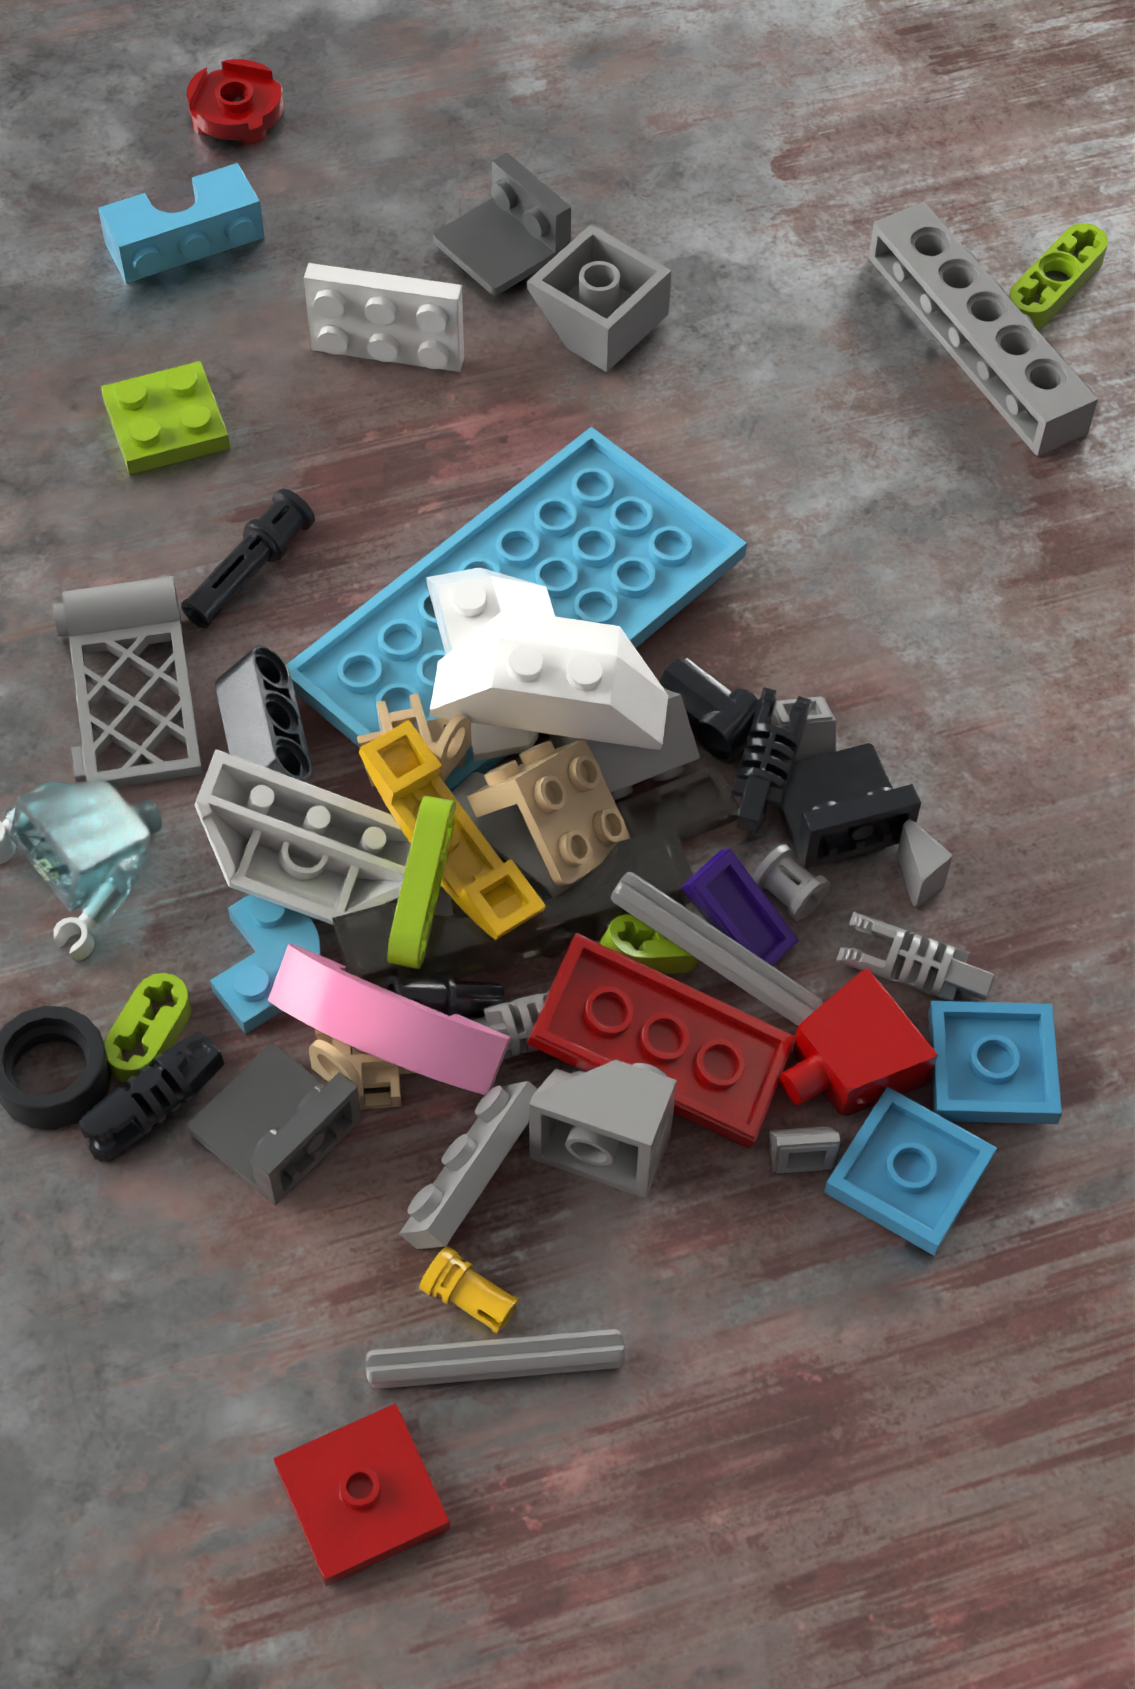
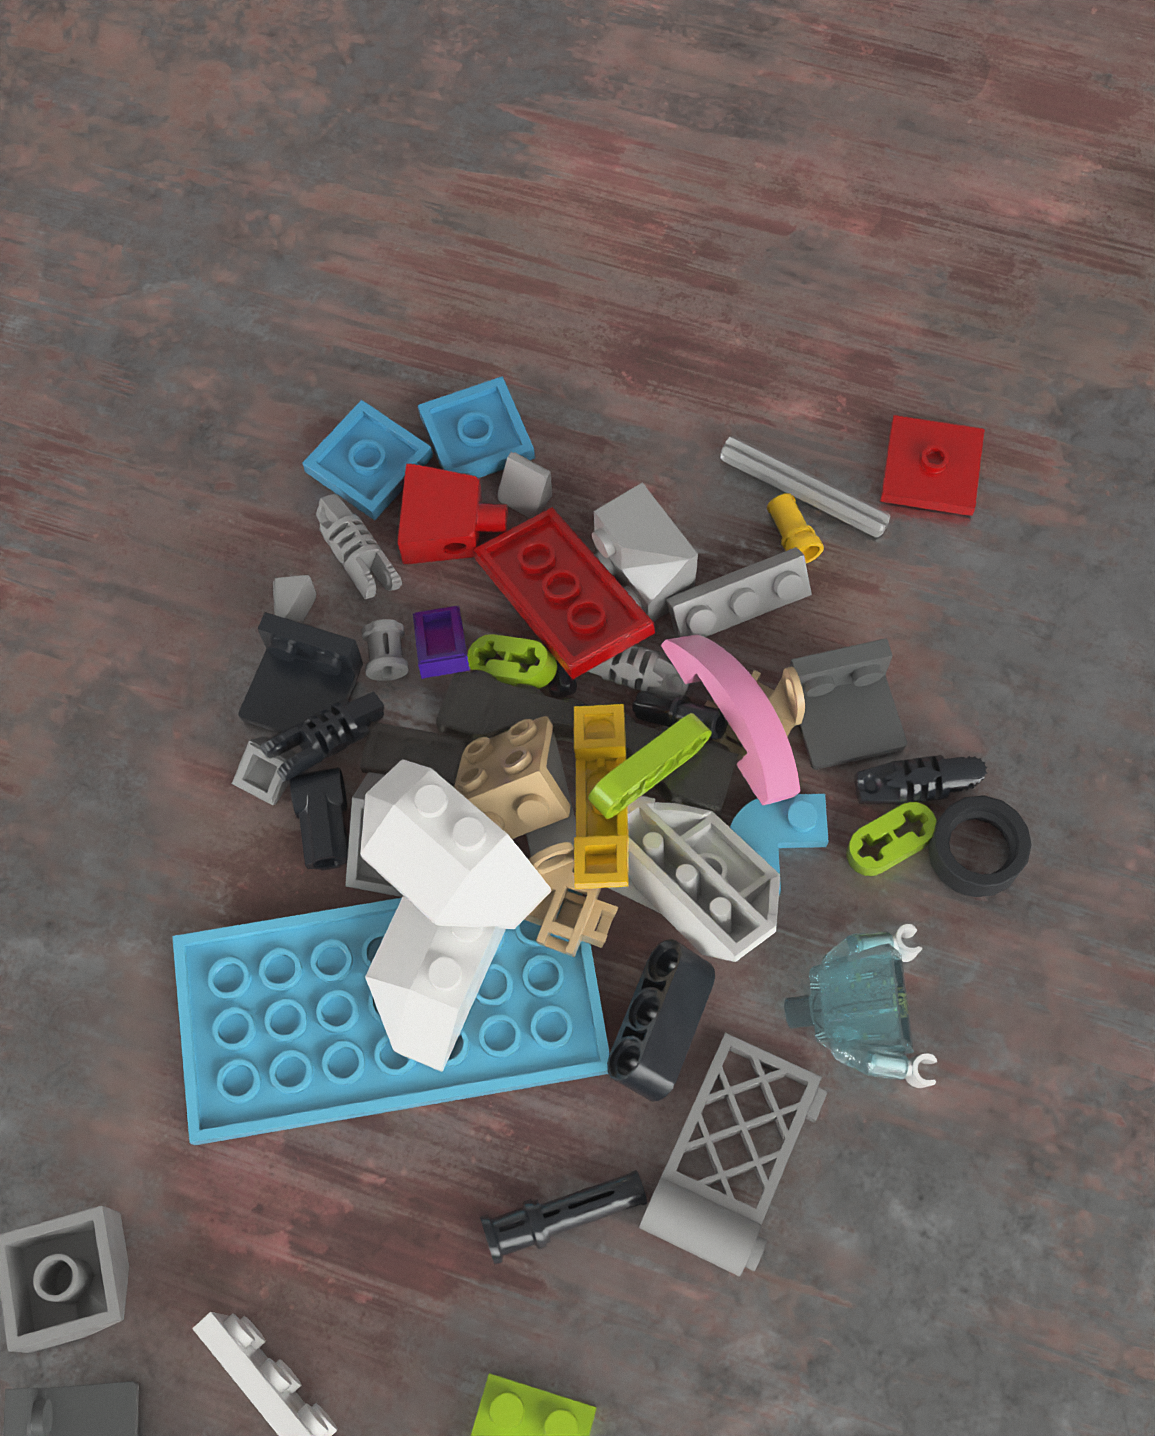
camera: 140 degrees left, 10 degrees up
light grey axle [611,872,823,1026] -> none

